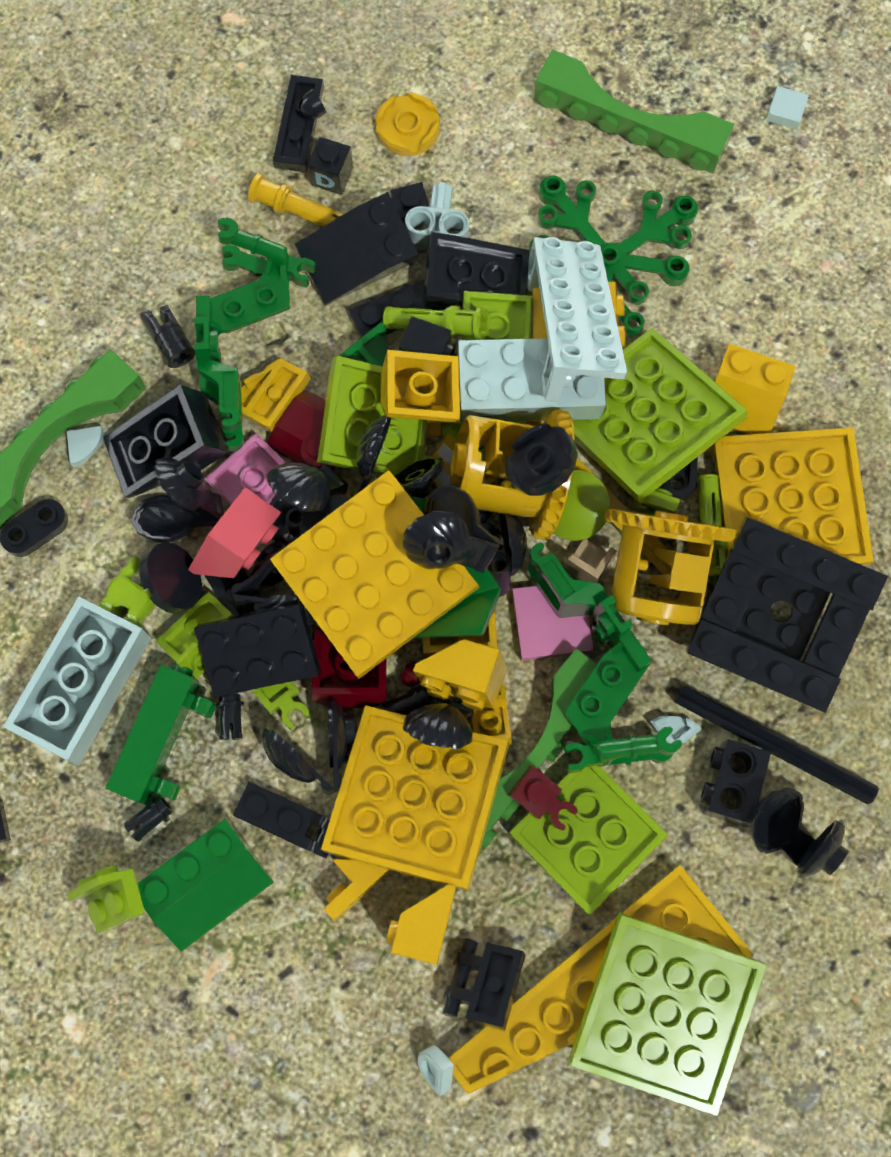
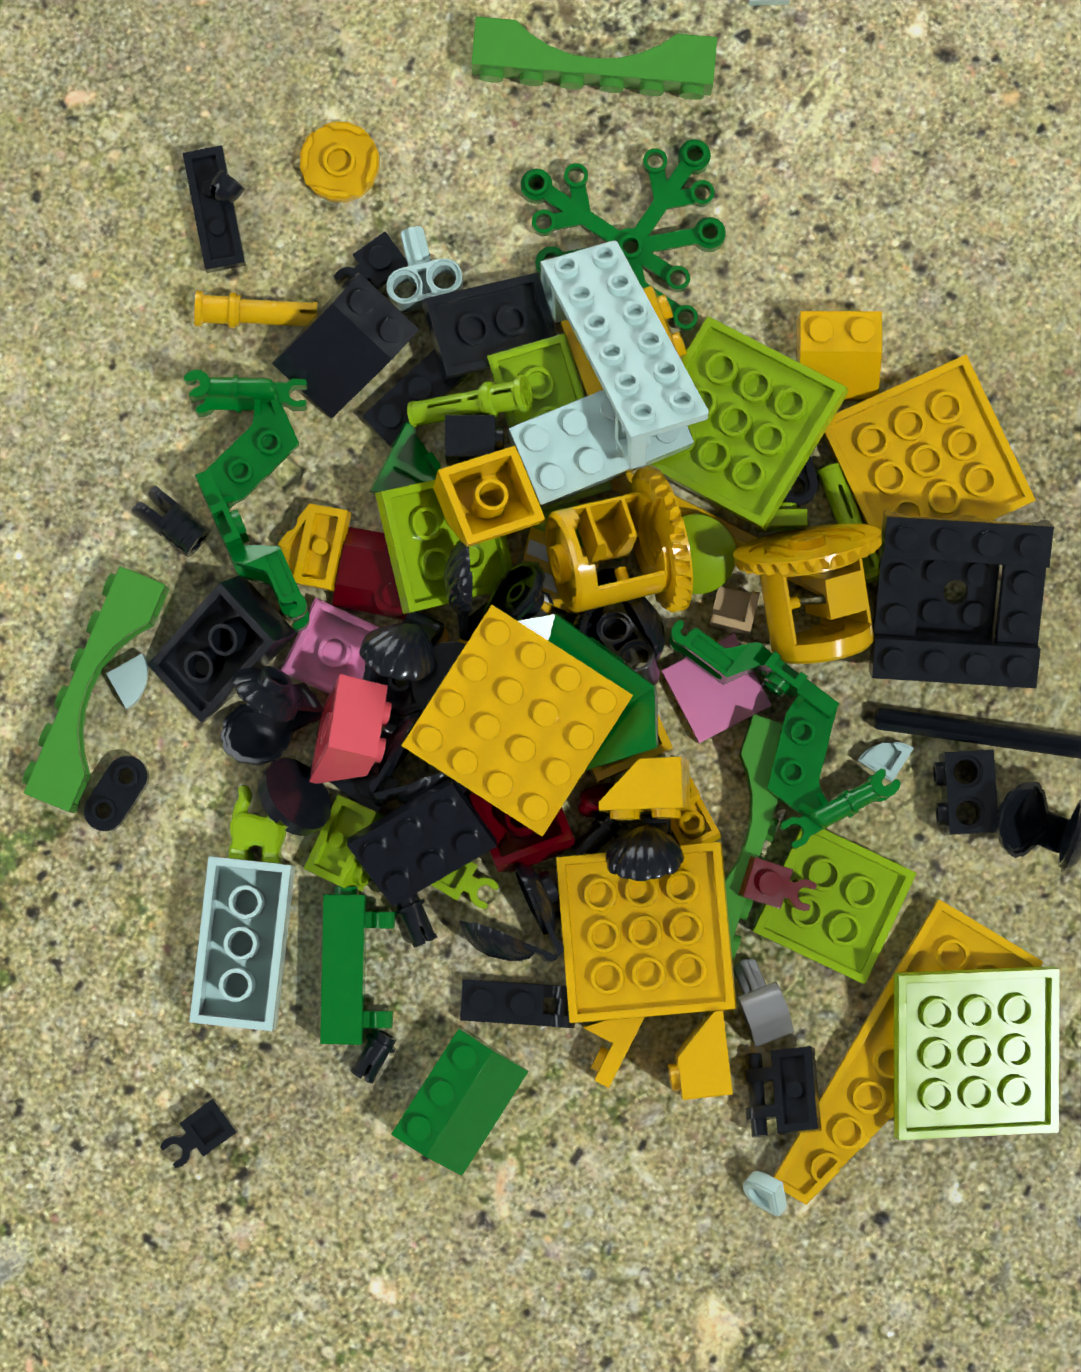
camera: 20 degrees left, 10 degrees up
lime bracket [67,866,145,933] -> none
black brick [308,136,353,195] -> none
black animal [402,485,501,573] -> none
black tile [505,424,578,496] -> none
none -> light grey beam [734,959,794,1047]

